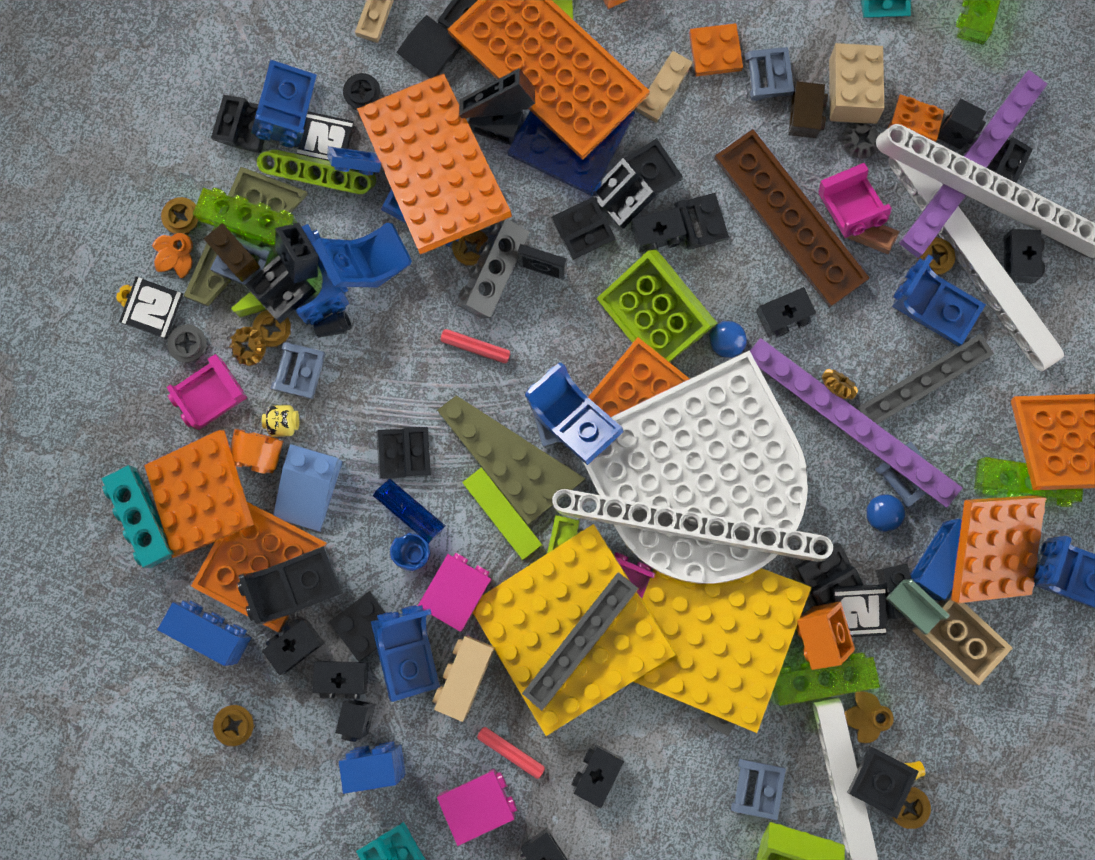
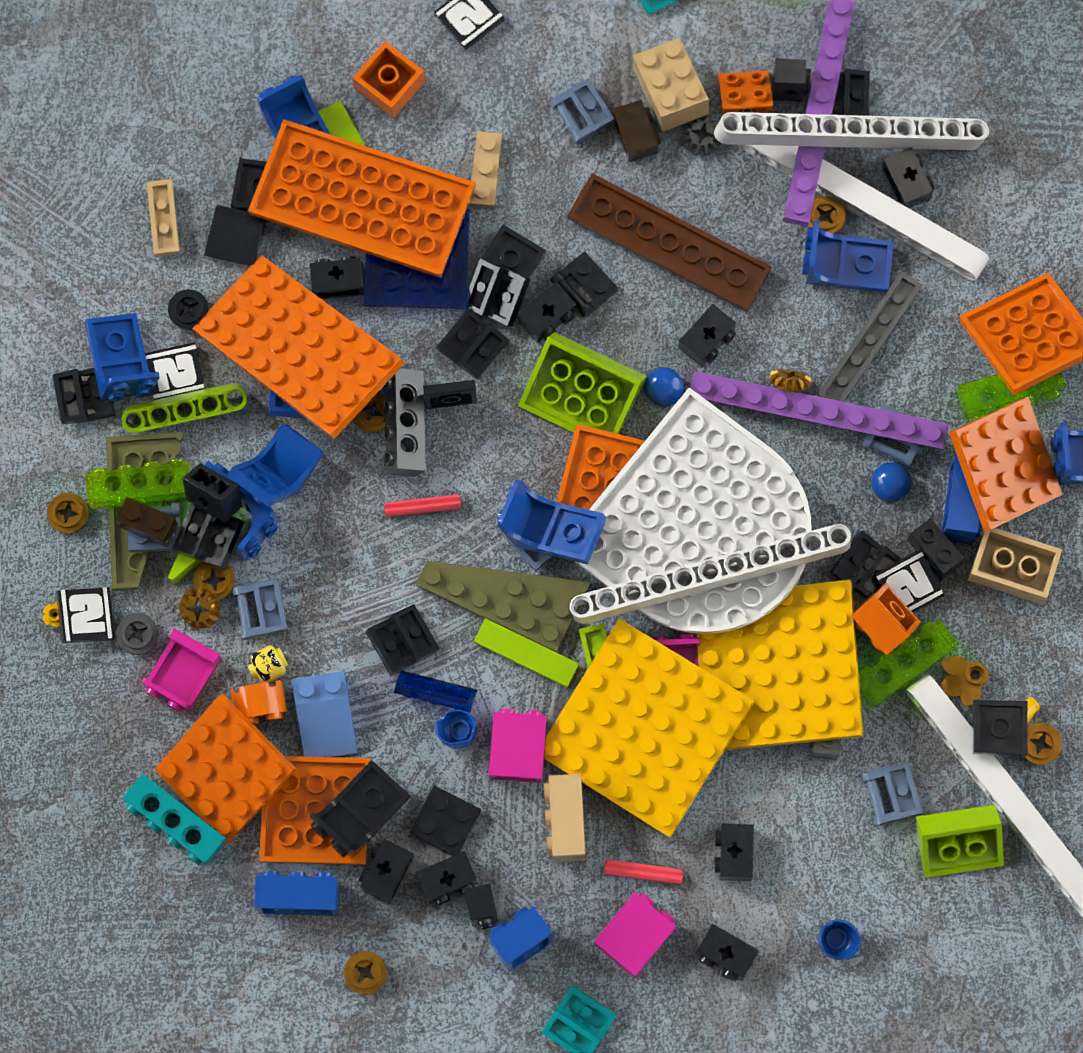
camera: 25 degrees left, 5 degrees down
orange plate [152,233,193,278] -> none
black cone [313,311,352,338] -> none
blue plate [327,146,381,175] -> none
blue bracket [371,605,440,702] -> none
black slope [459,68,535,119] -> none
dark grey plate [522,572,639,711] -> none
orange plate [689,23,743,77] -> none
dark pink panel [818,163,892,238] -> none
nougat plate [847,225,900,255] -> none
sand green panel [886,579,950,635] -> none

